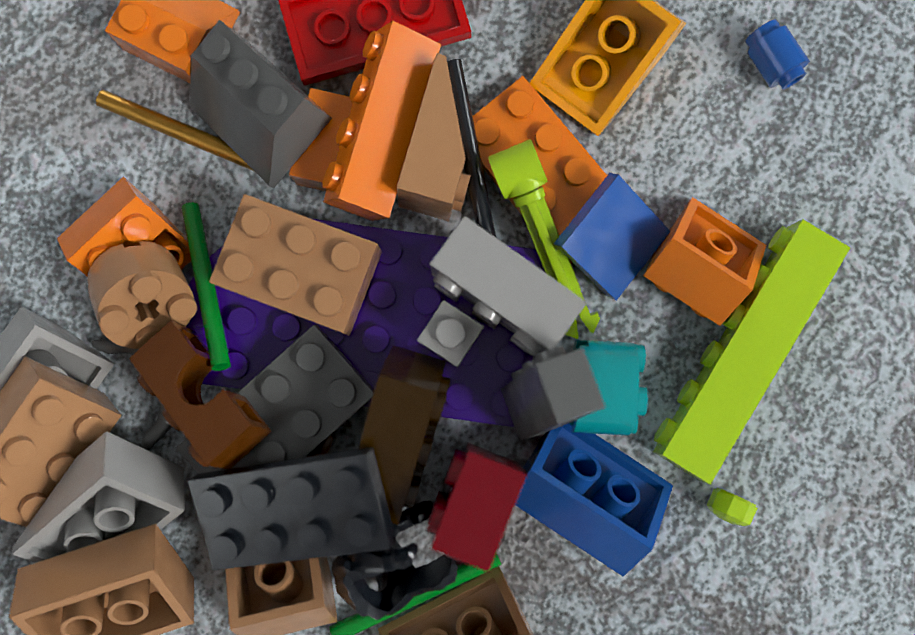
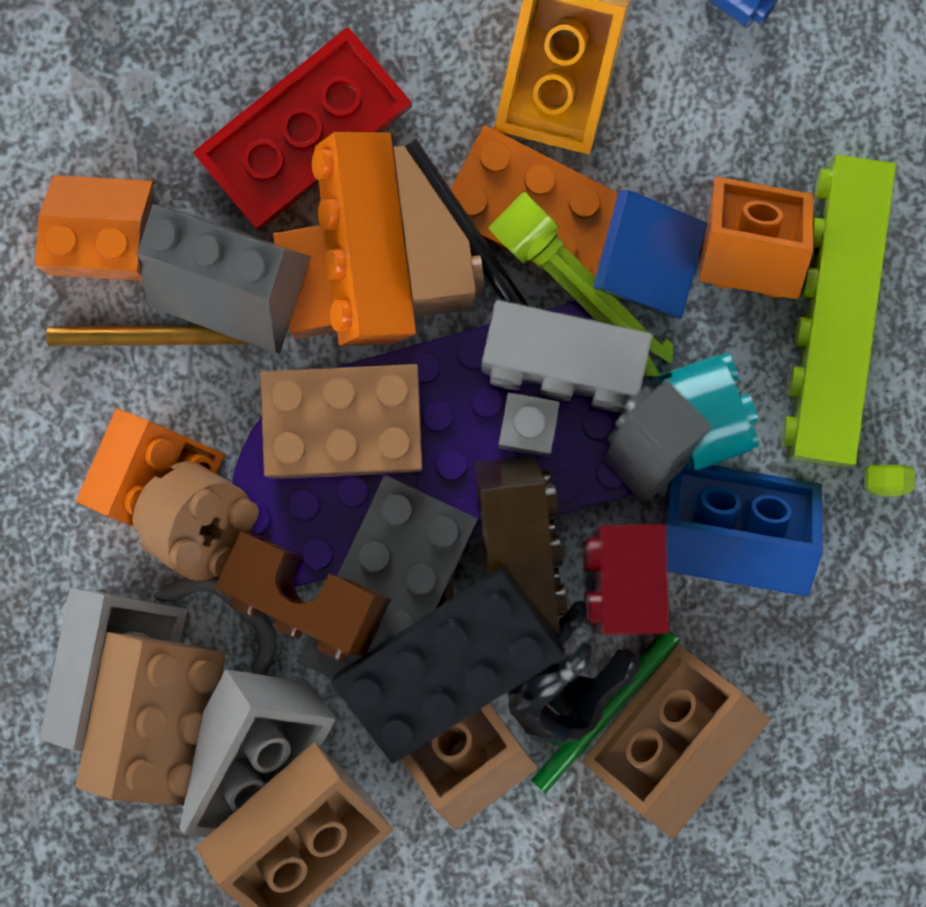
camera: 20 degrees left, 0 degrees up
green bar [181,202,231,371] -> none

